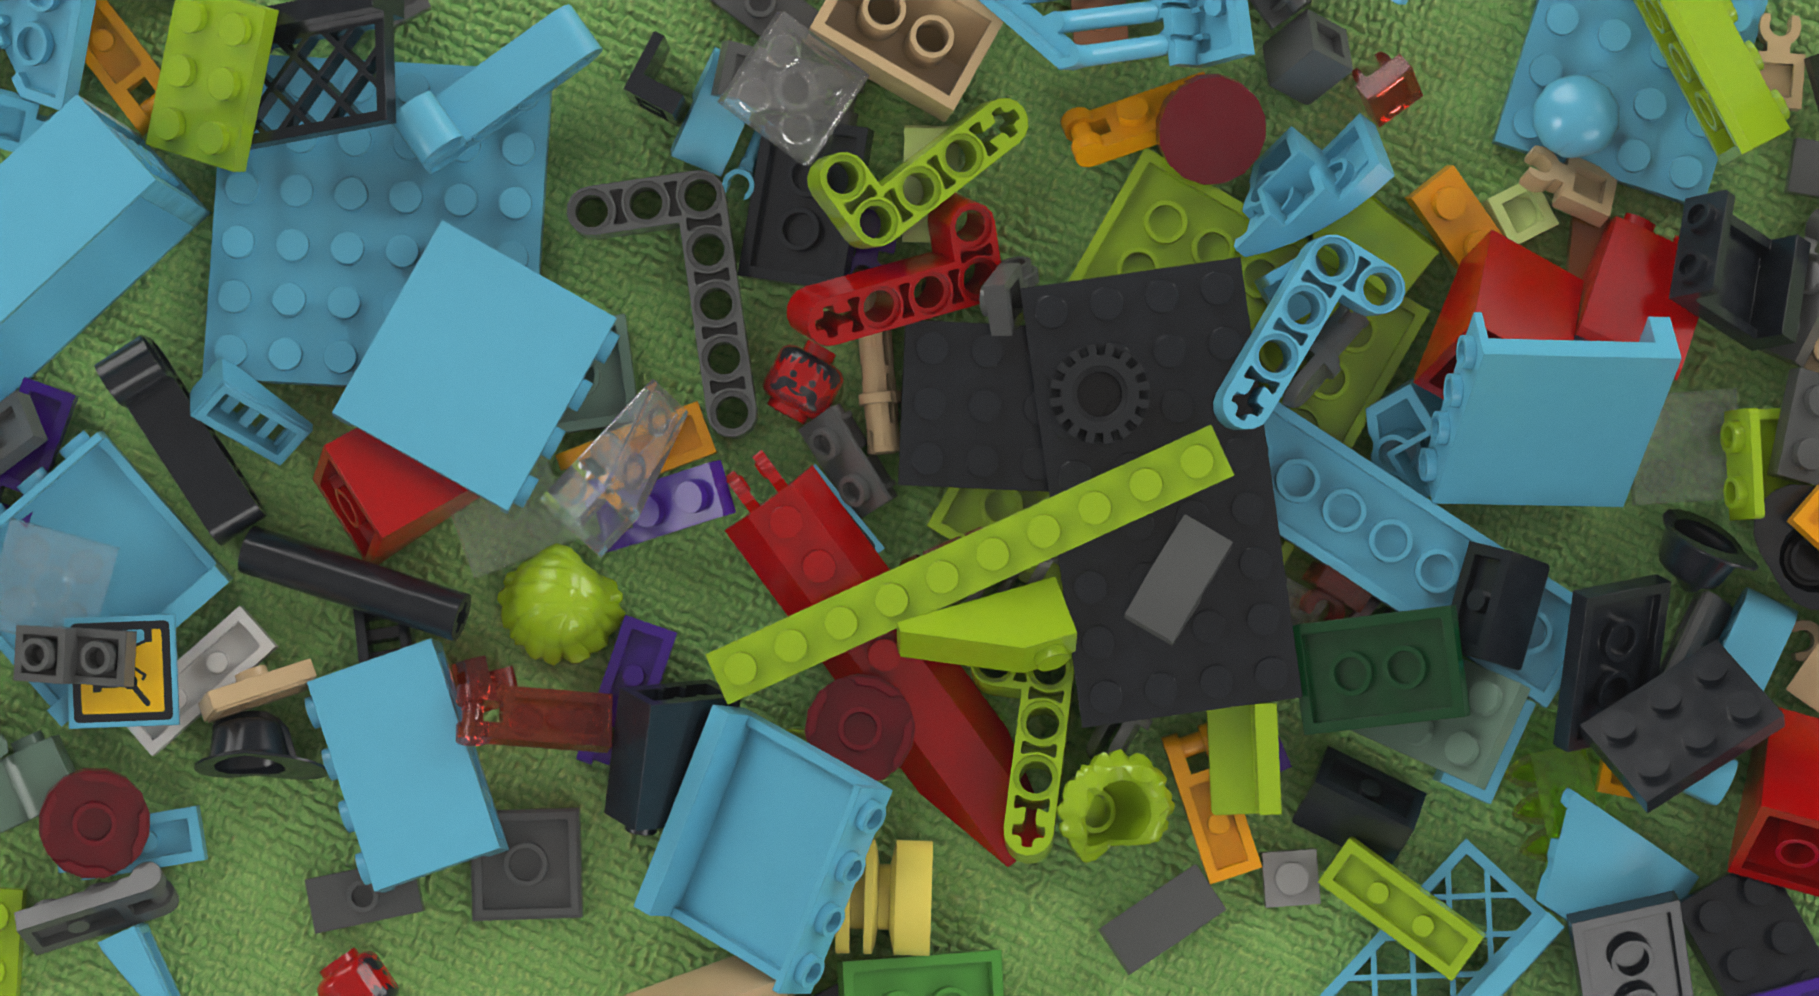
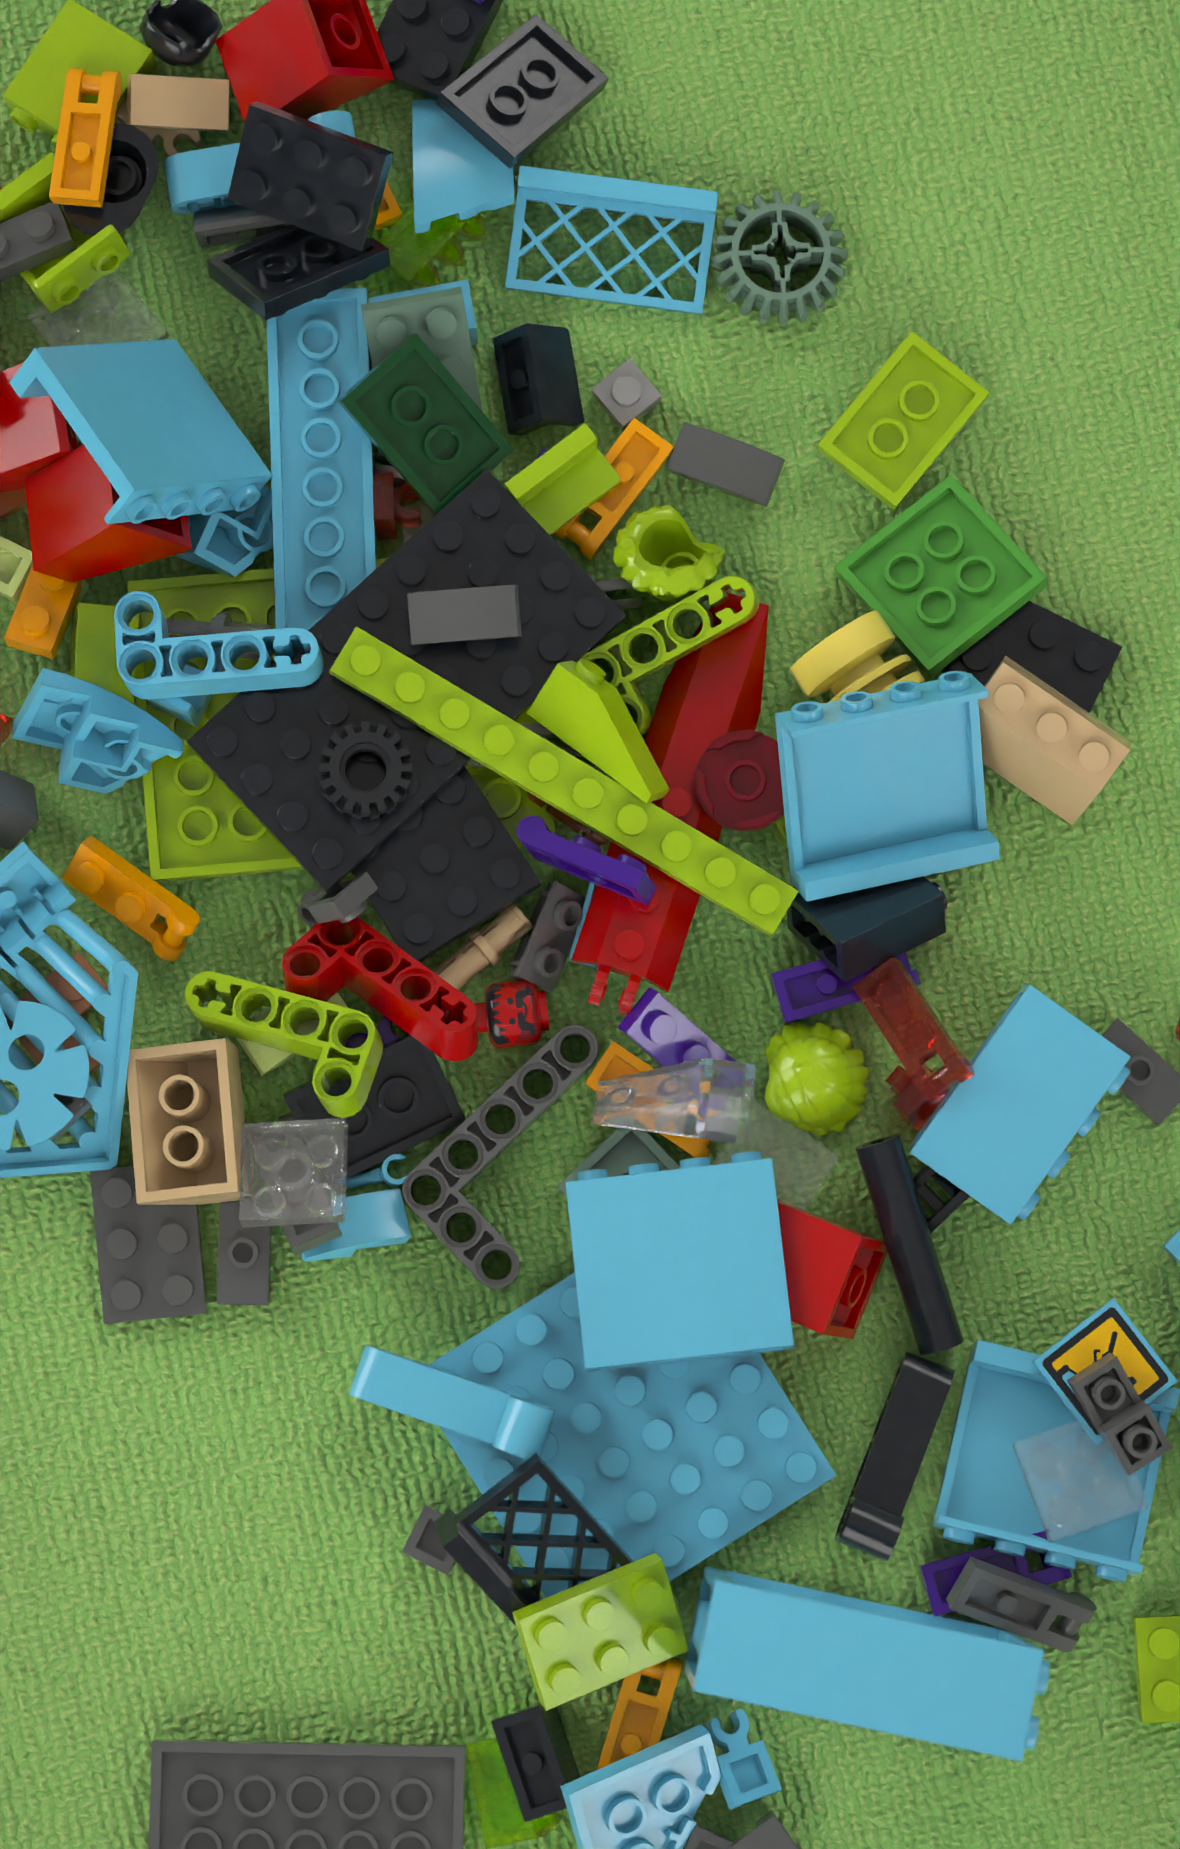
camera: 130 degrees left, 5 degrees down
white plate [127,606,279,756] -> none
medium azure slope [190,357,313,466] -> none
black piece [194,710,327,780] -> none
tan plate [198,658,317,723] -> none
dark grey tile [471,807,584,921] -> none
black panel [623,31,688,127] -> none
dark red tile [1156,73,1266,185] -> none
lime plate [1318,836,1487,981] -> none
black panel [1451,541,1550,671] -> none
black piece [1659,509,1759,593] -> none
none -> dark purple plate [516,815,657,906]

